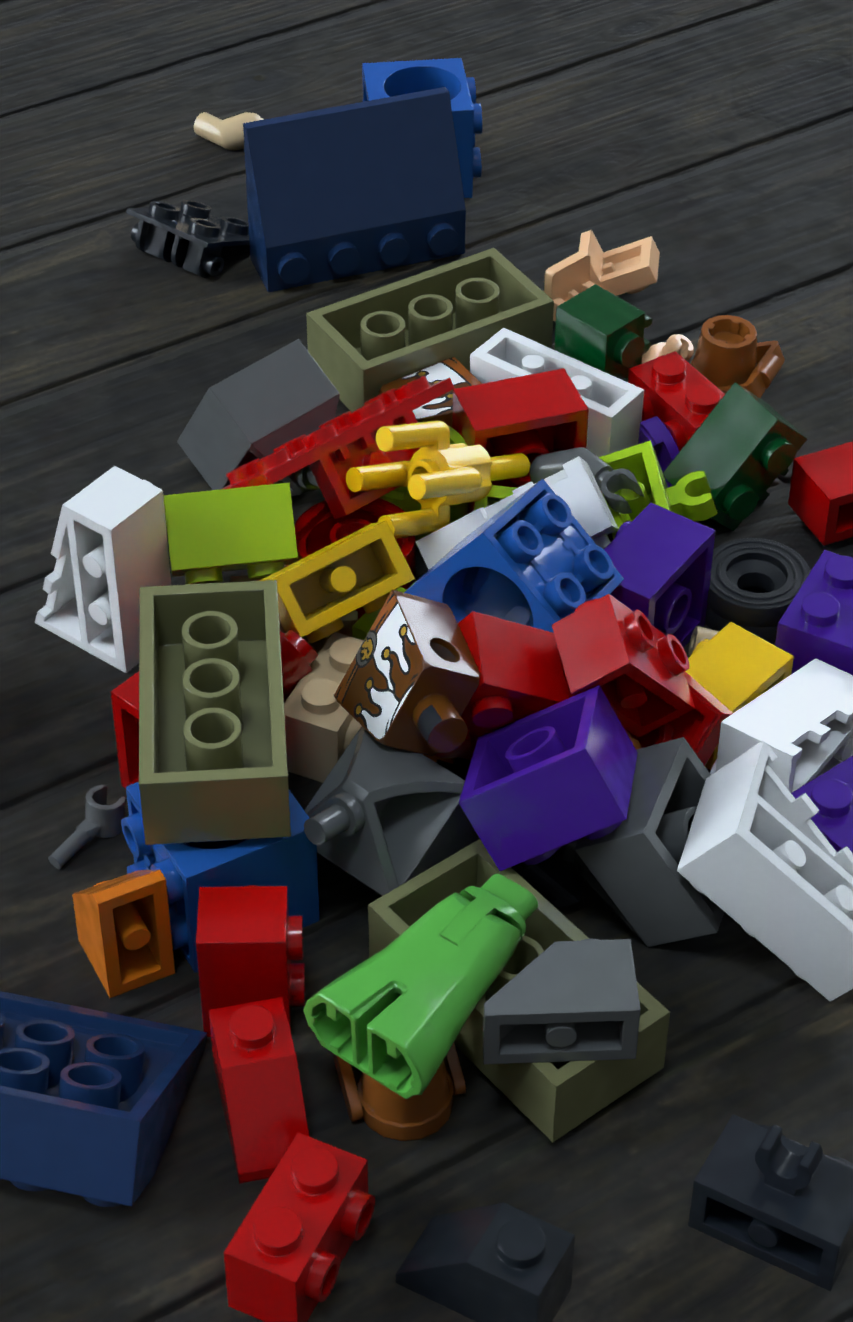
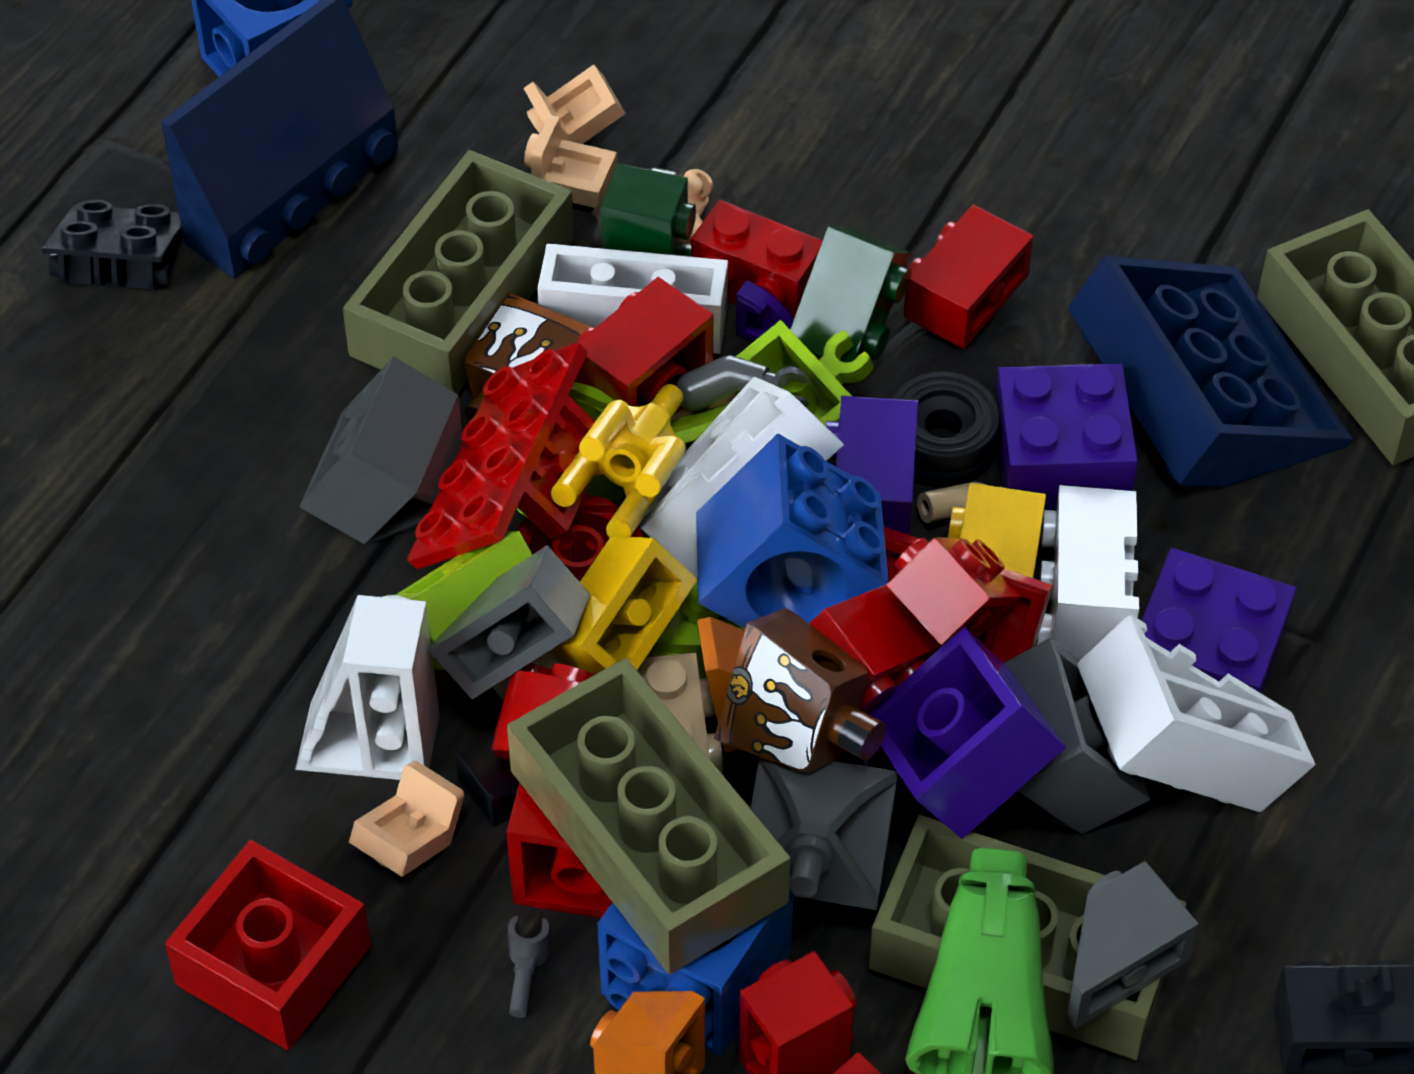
camera: 30 degrees left, 10 degrees up
tan arm [194,112,264,151] -> none
dark orange piece [690,315,785,398] -> none
none -> light nougat bracket [349,761,464,877]
none -> dark grey slope [429,545,590,699]

